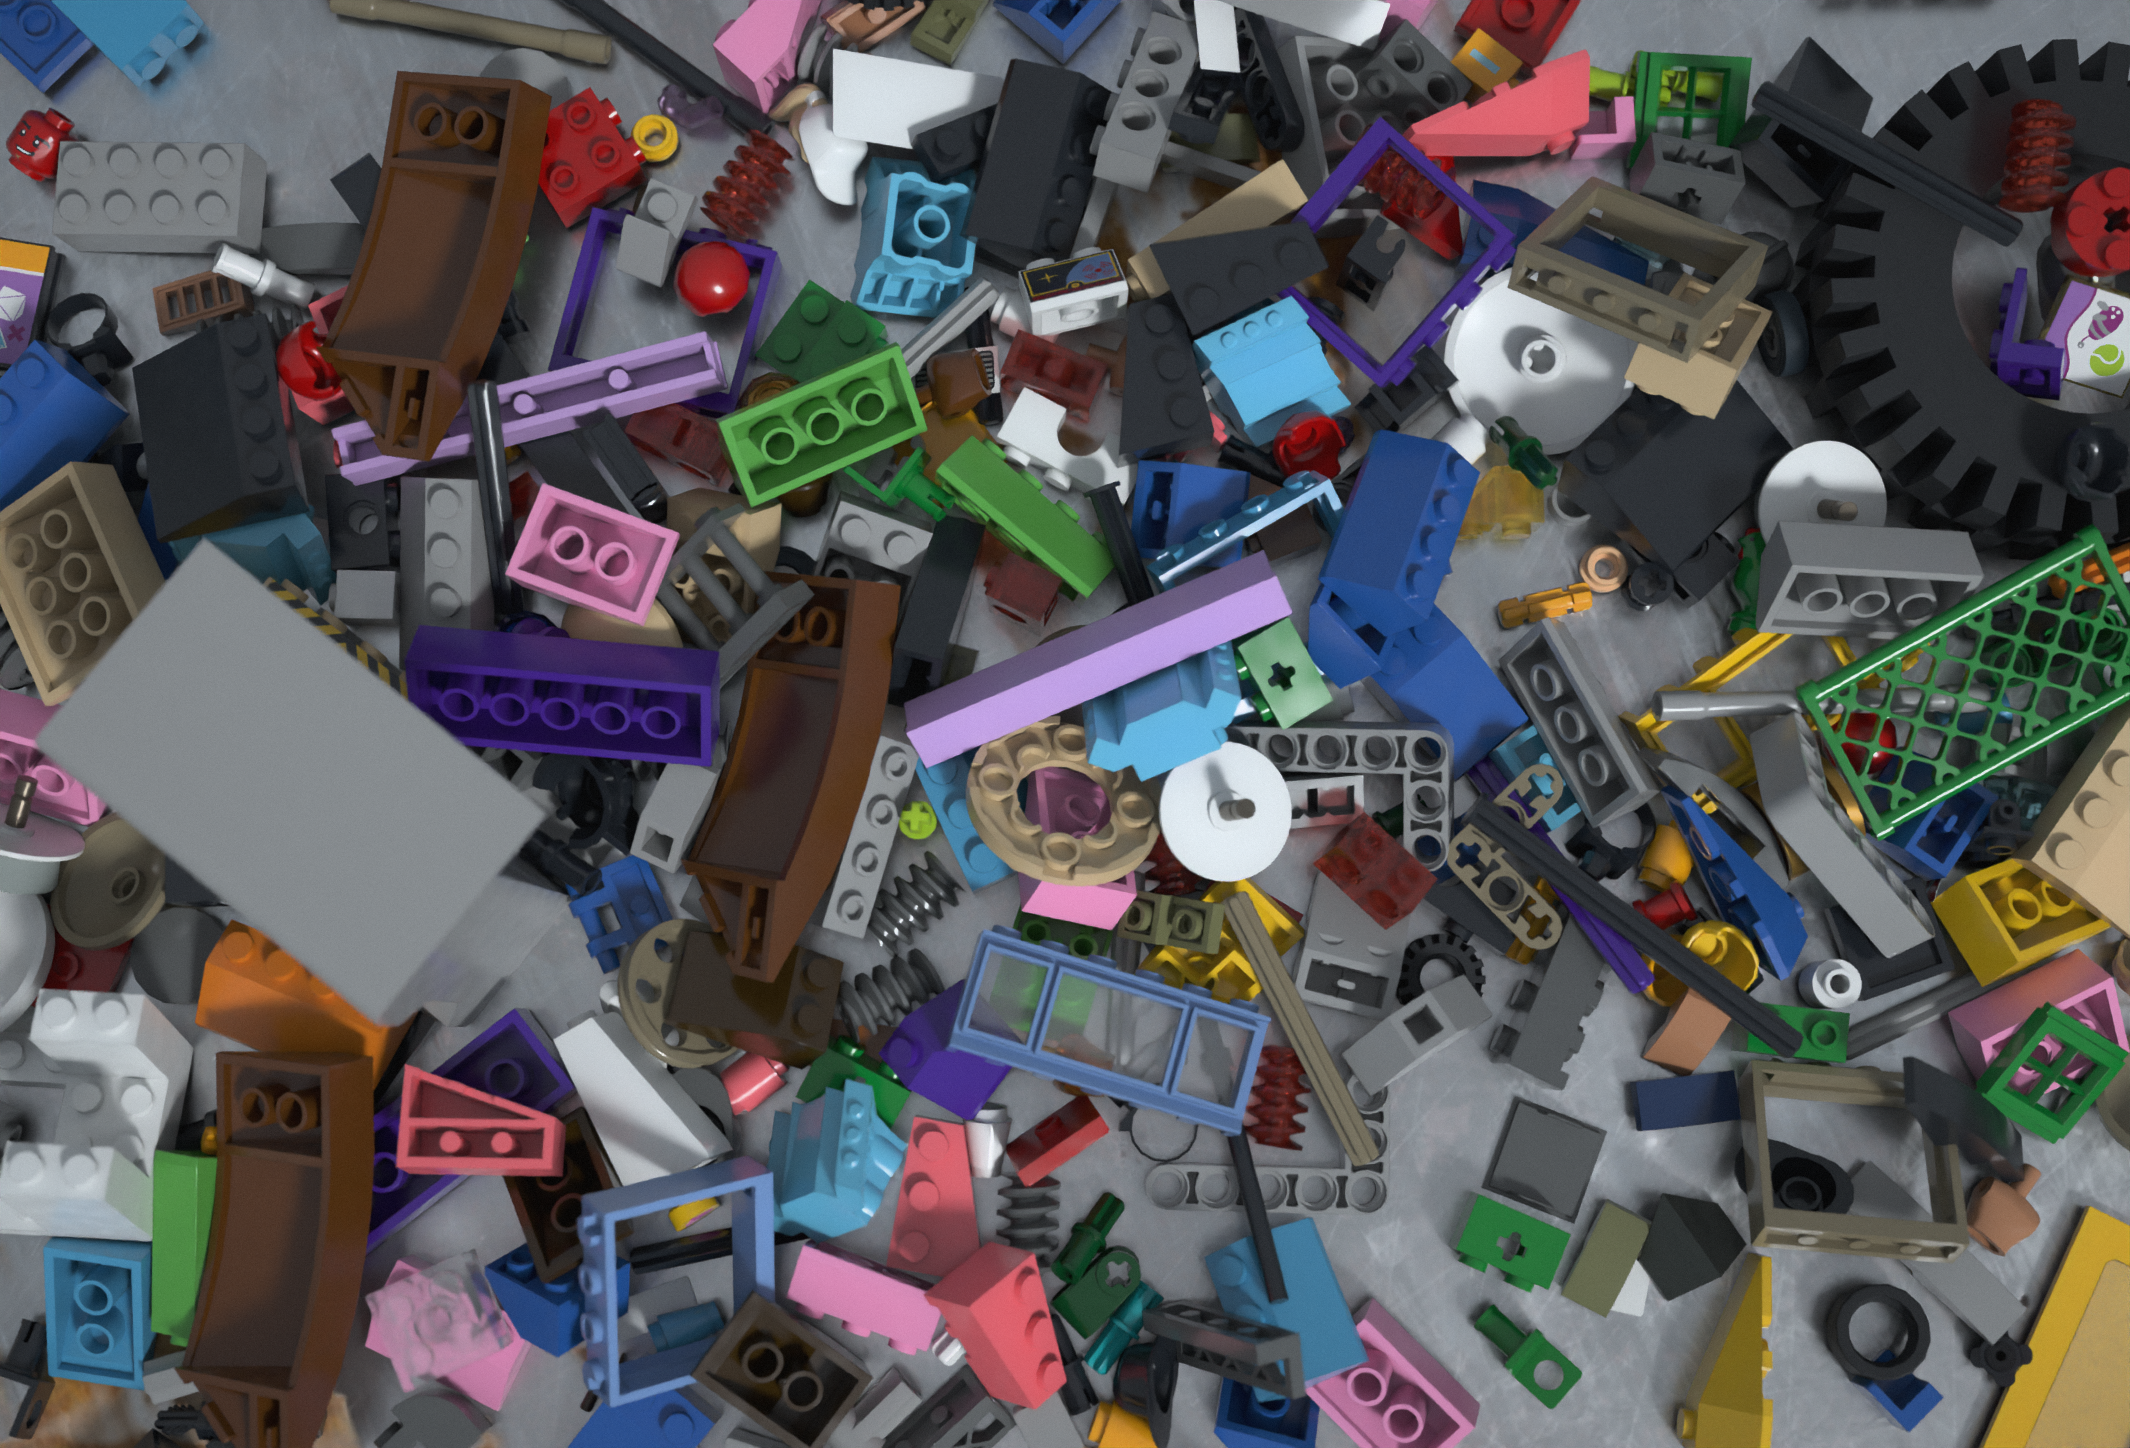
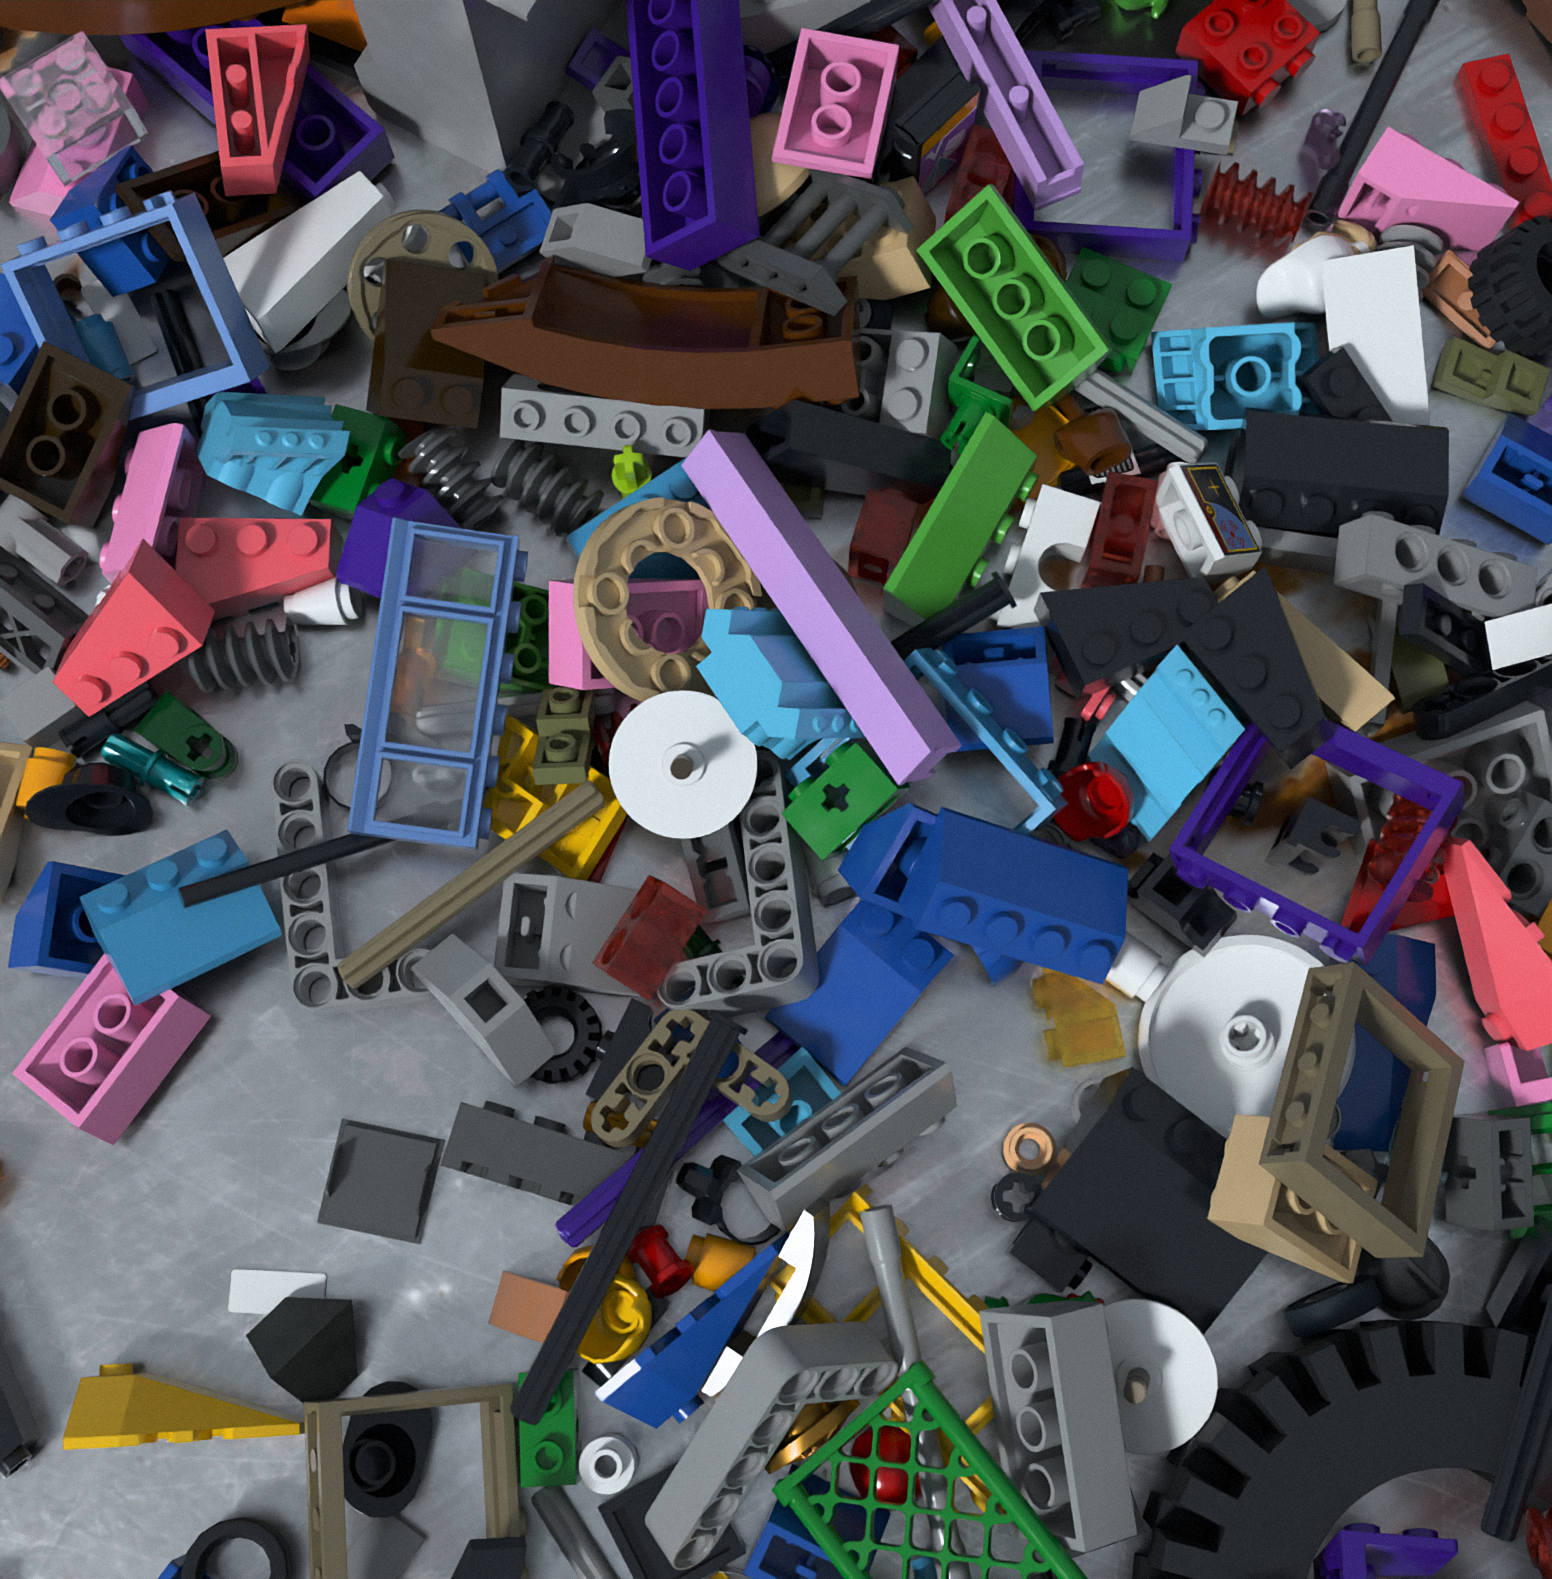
camera: 85 degrees right, 5 degrees down
yellow plate [631,114,678,162] -> none
yellow tile [668,1196,720,1232] -> none
red hair [673,241,750,317] -> none
coral brick [720,1052,789,1116] -> none
red plate [1005,1092,1110,1187] -> none
dark green axle [1051,1192,1125,1285] -> none
dark grey fence [1142,1300,1306,1399] -> none
reddish brown slope [1244,475,1322,568] -> none
clear red piece [1244,1044,1312,1151] -> none
green brick [1448,1191,1571,1293] -> none
green bracket [1474,1304,1582,1410] -> none
dark green axle [1489,416,1558,490] -> none
light orange axle [1497,582,1592,628] -> none
olive slope [1561,1199,1652,1318] -> none
dark blue slope [1630,1070,1741,1131] -> none

